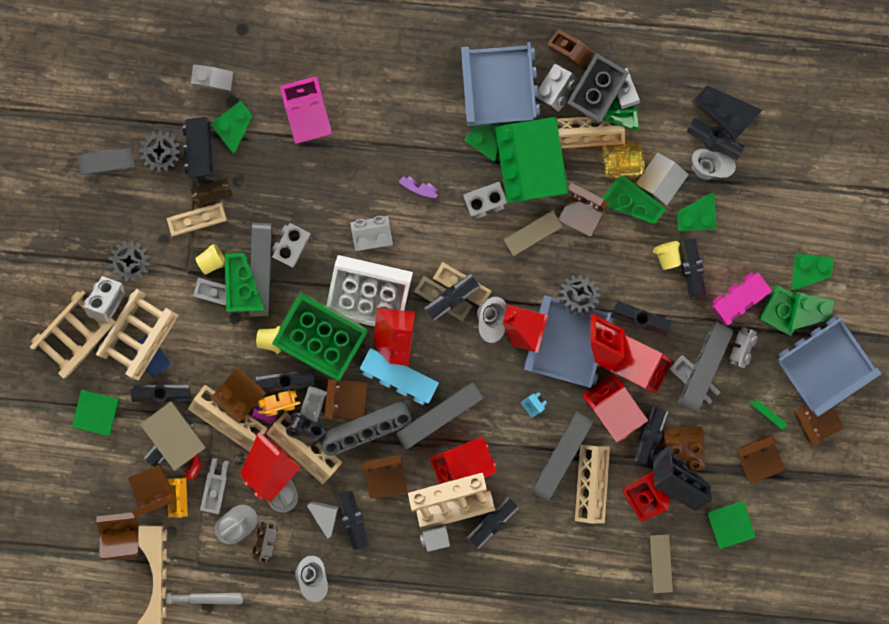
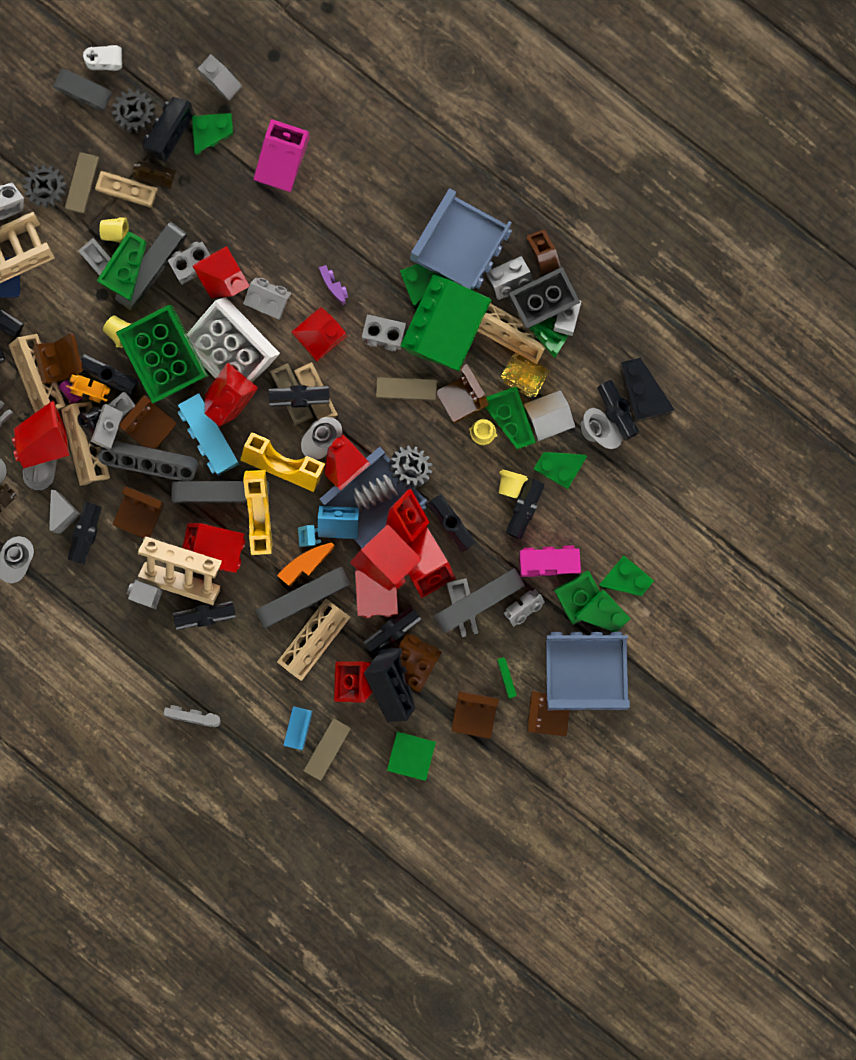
camera: 30 degrees right, 5 degrees down
none -> dark tan tile [65,152,100,214]
none -> white piece [83,45,122,71]
none -> light grey plate [91,404,123,450]
none -> light grey hinge [164,705,221,727]
none -> red slope [192,246,250,298]
none -> yellow arch [240,432,325,492]
none -> yellow arch [244,470,273,555]
none -> orange slope [277,543,335,587]
none -> dark azure panel [283,706,313,750]
none -> red slope [291,307,347,362]
none -> dark azure panel [318,506,359,539]
none -> slope [350,525,422,591]
none -> light grey piece [354,475,398,512]
none -> light yellow piece [469,419,497,445]

